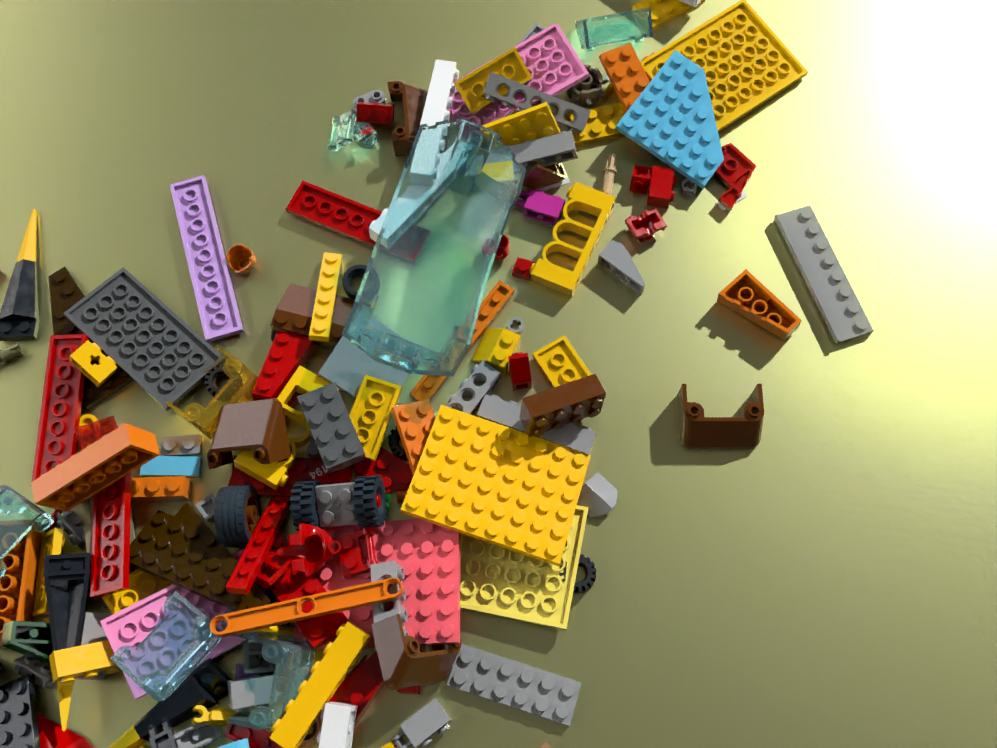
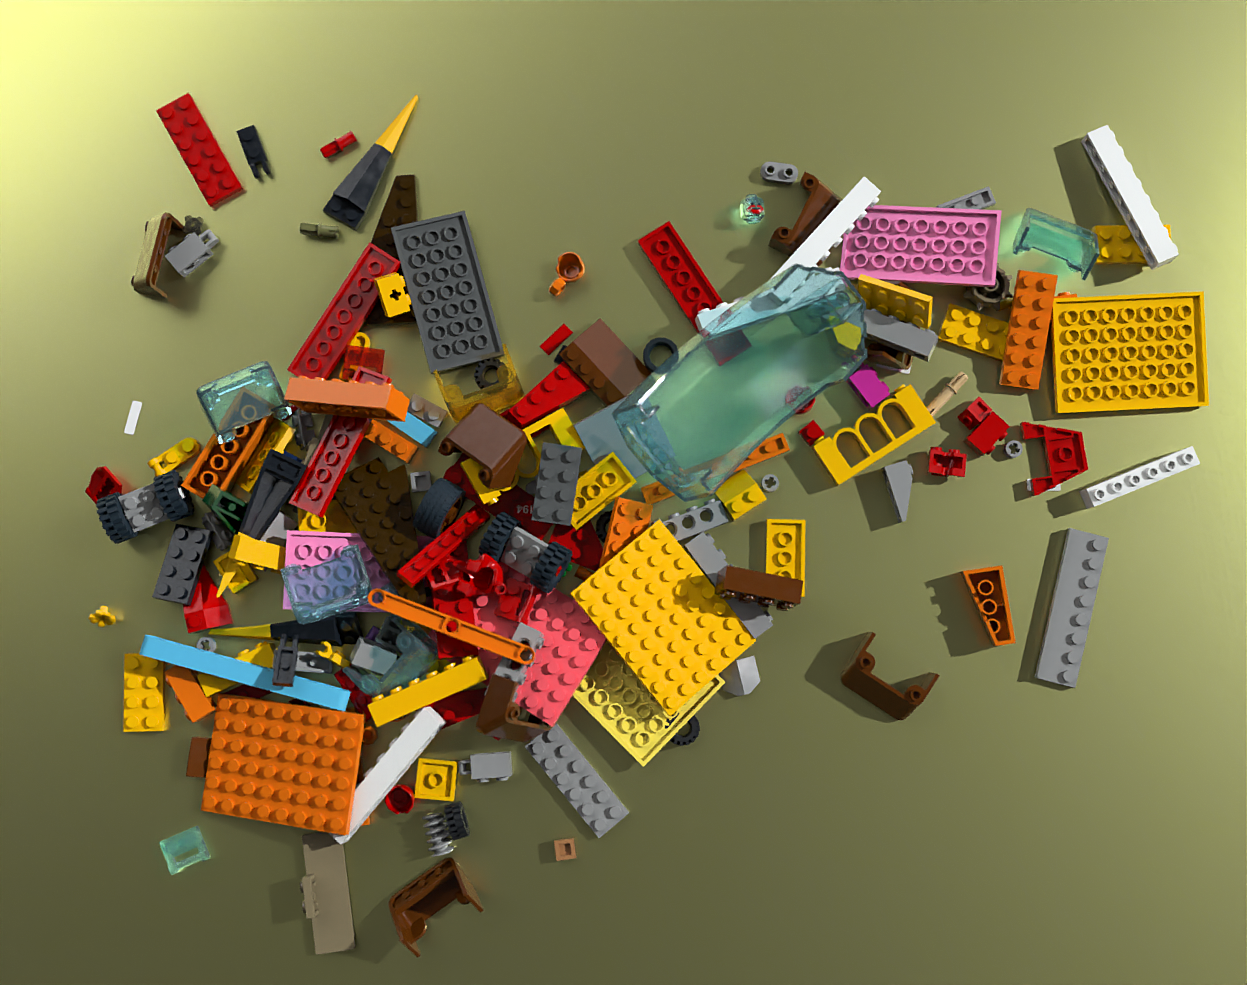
camera: 30 degrees right, 15 degrees up
lavender plate [170,175,244,343] -> none
yellow plate [309,252,342,342] -> none
clear light blue plate [327,109,357,151] -> none
red brick [356,102,395,124] -> none
yellow plate [454,47,532,115] -> none
light grey brick [483,72,591,134] -> none
red slope [508,352,532,391] -> none
medium azure plate [615,50,724,189] -> none
none -> yellow plate [213,551,259,594]
none -> red sticker [540,323,573,356]
none -> orange tile [549,278,566,297]
none -> white brick [1079,446,1200,509]

